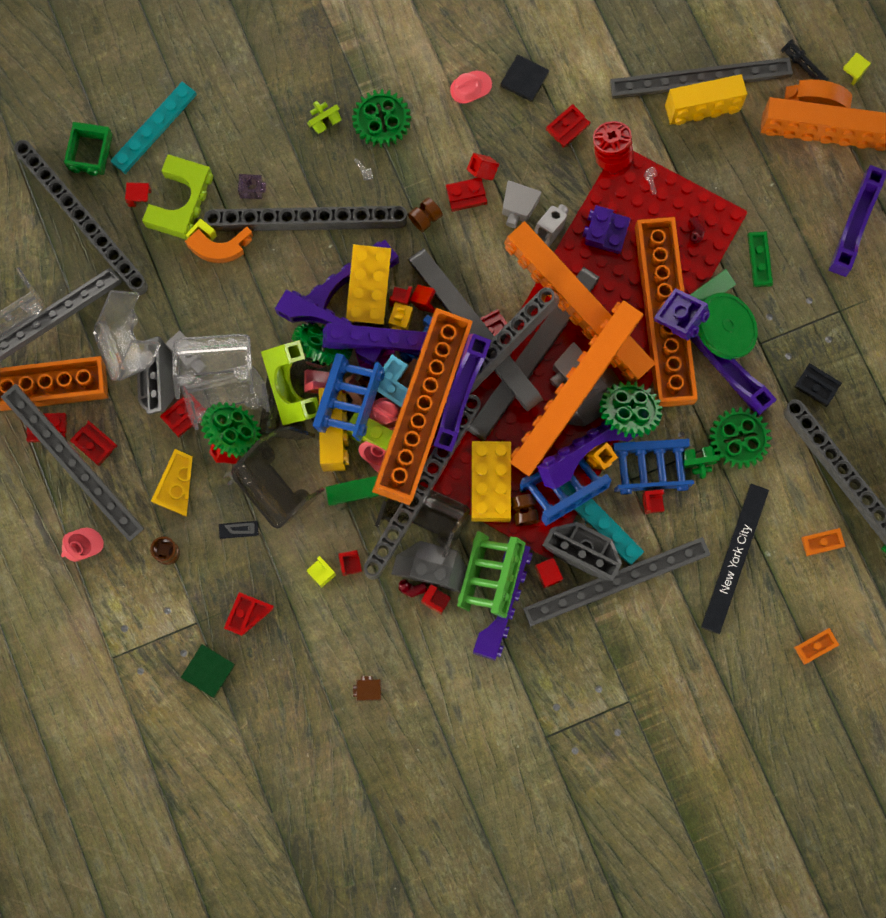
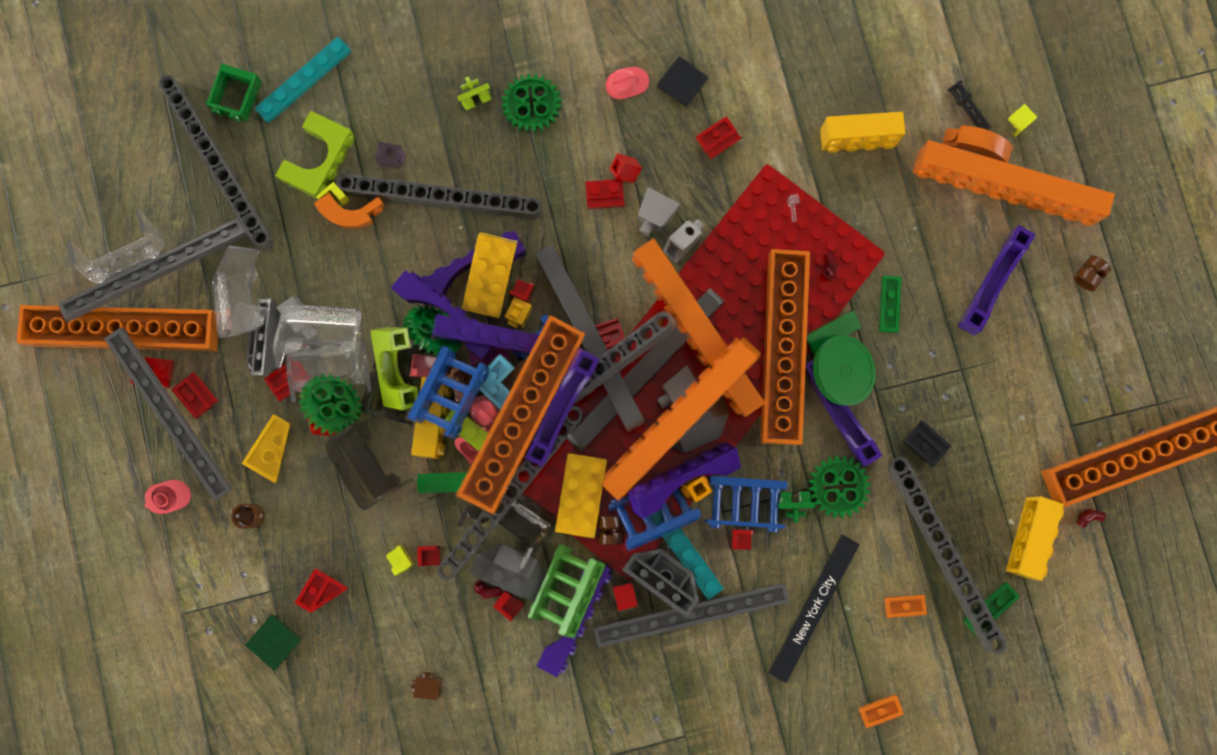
camera: 10 degrees right, 5 degrees up
red panel [125,182,152,207] -> none
black sticker [219,521,259,539] -> none
clear hand [354,158,373,180] -> none
reddish brown wheel [408,197,443,232] -> none
red panel [409,285,436,313] -> none
dark purple plate [582,205,631,254] -> none
red wheel [593,121,634,172] -> none
green gear [599,381,663,438] -> none
dark grey plate [610,57,793,99] -> none
dark purple plate [654,288,710,341] -> none

